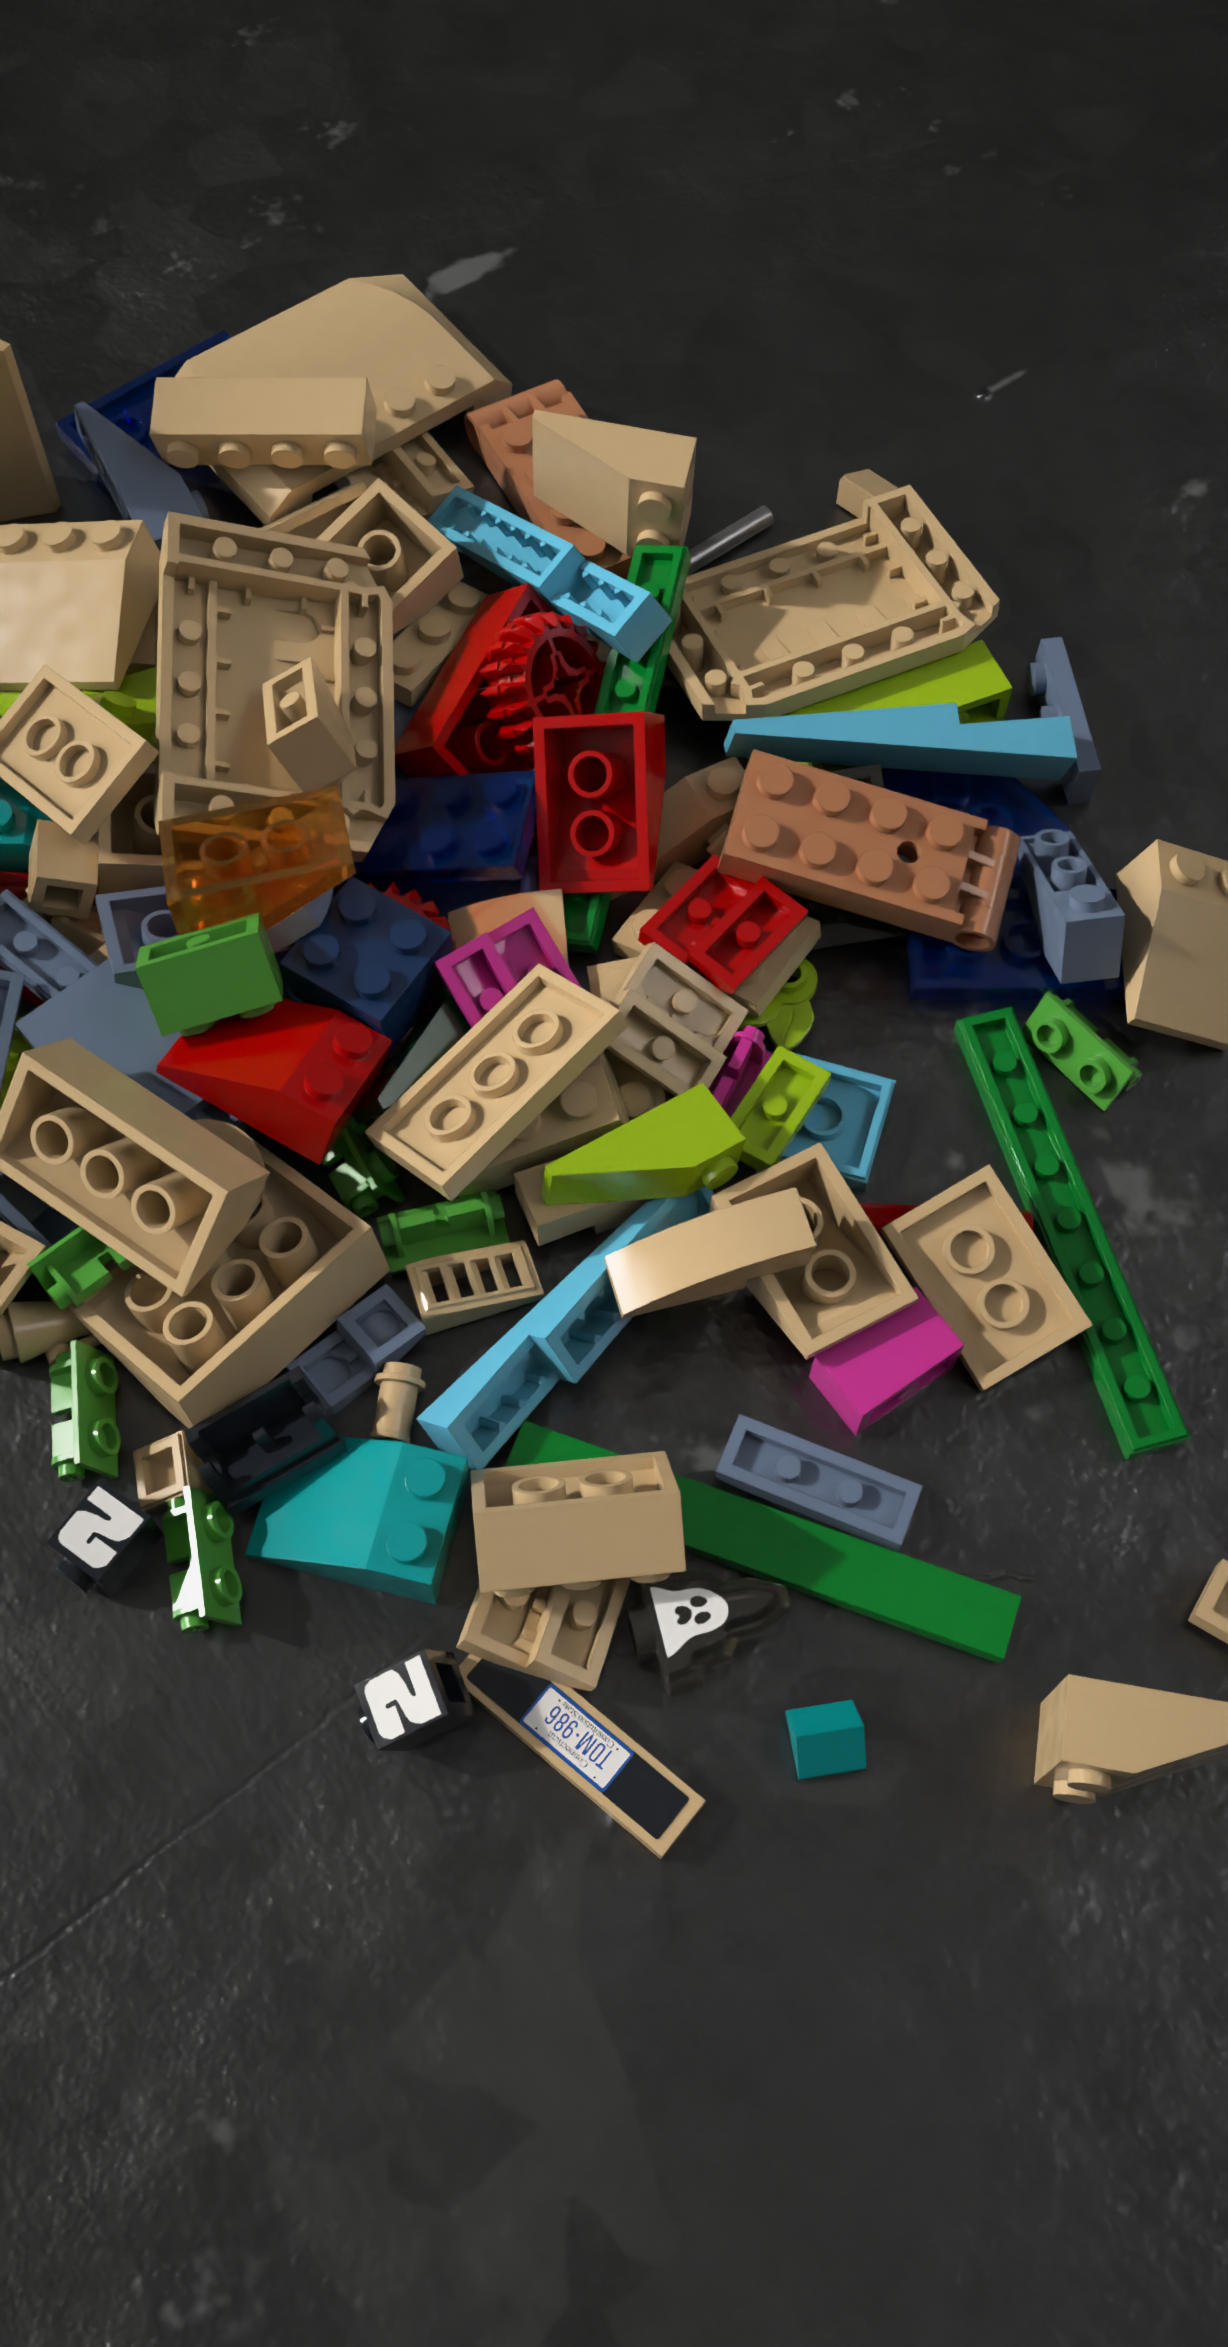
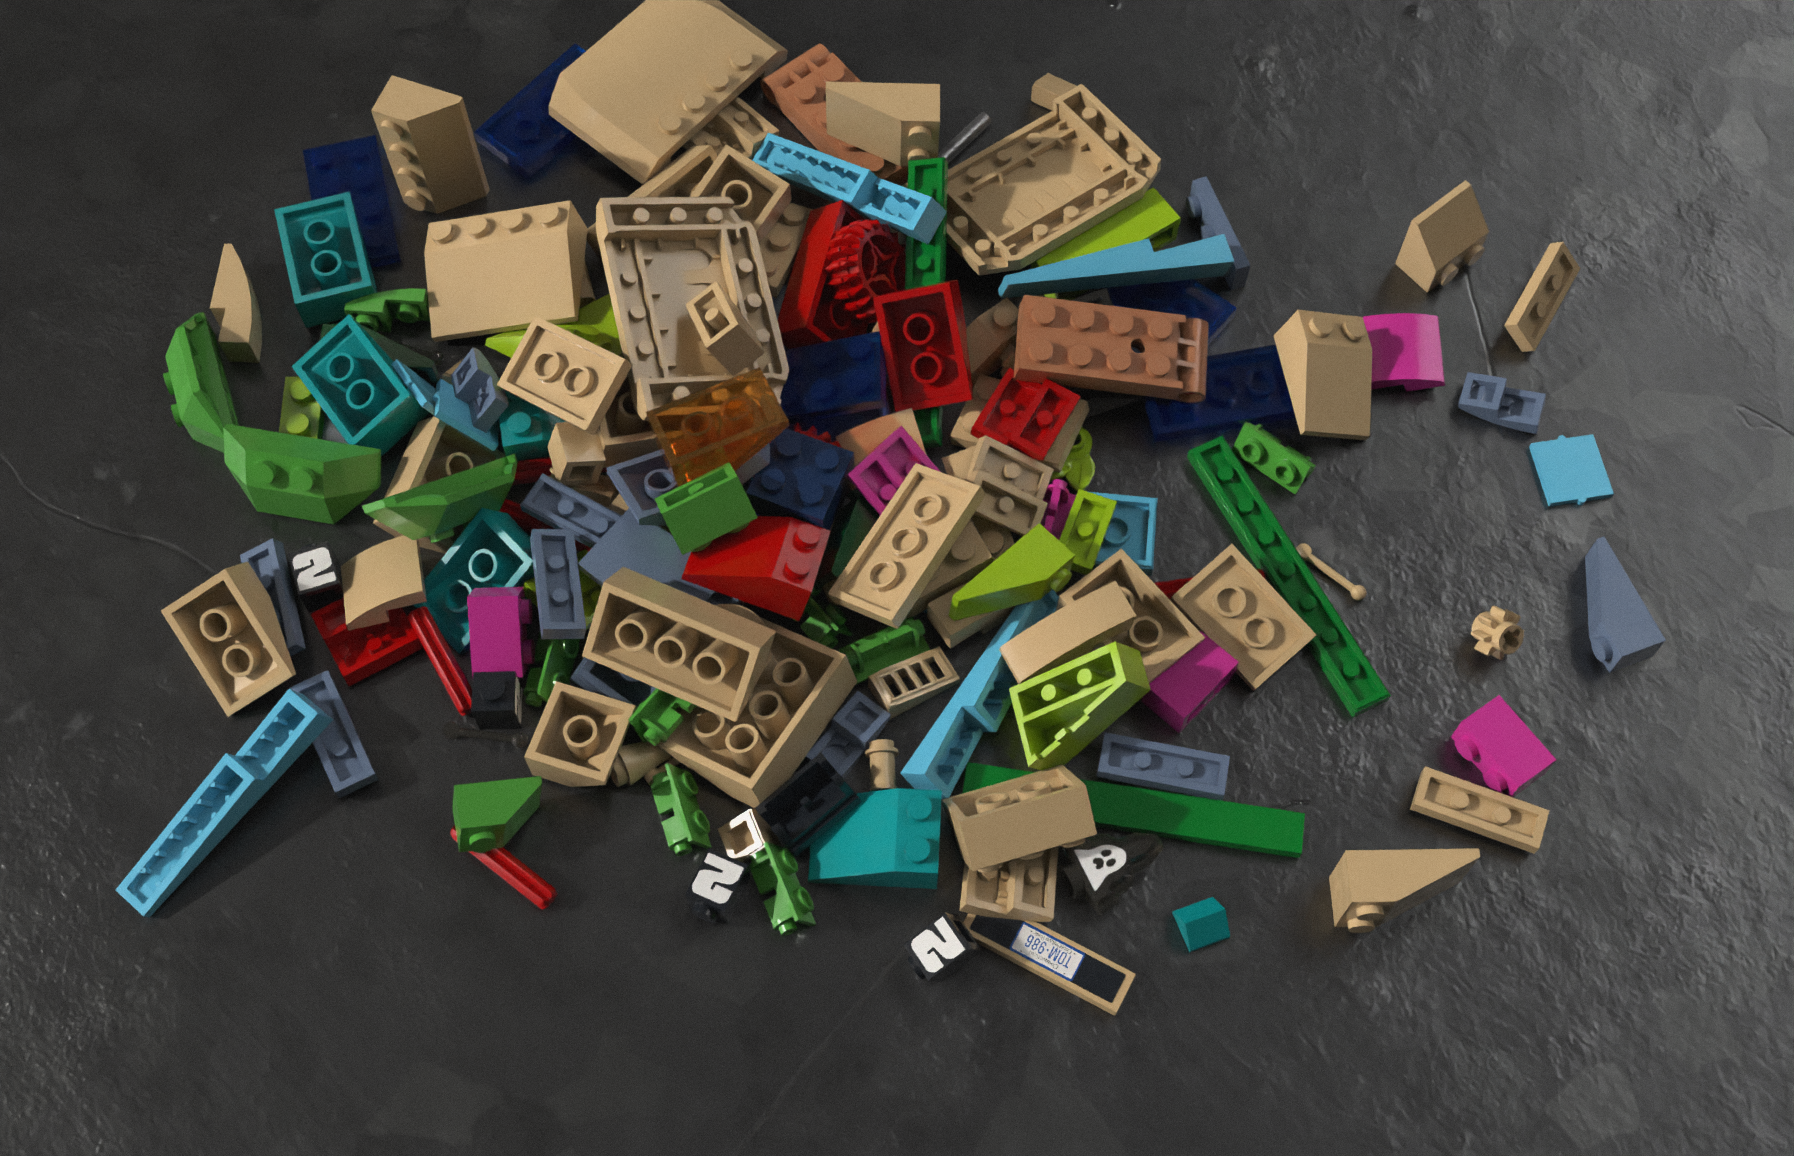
camera: 10 degrees left, 0 degrees up
sand blue slope [74,401,210,553] -> none
tan brick [149,377,377,469] -> none
sand blue slope [1018,829,1125,984] -> none
none -> lime wedge [1009,641,1151,771]
none -> tan hinge [1296,543,1367,601]

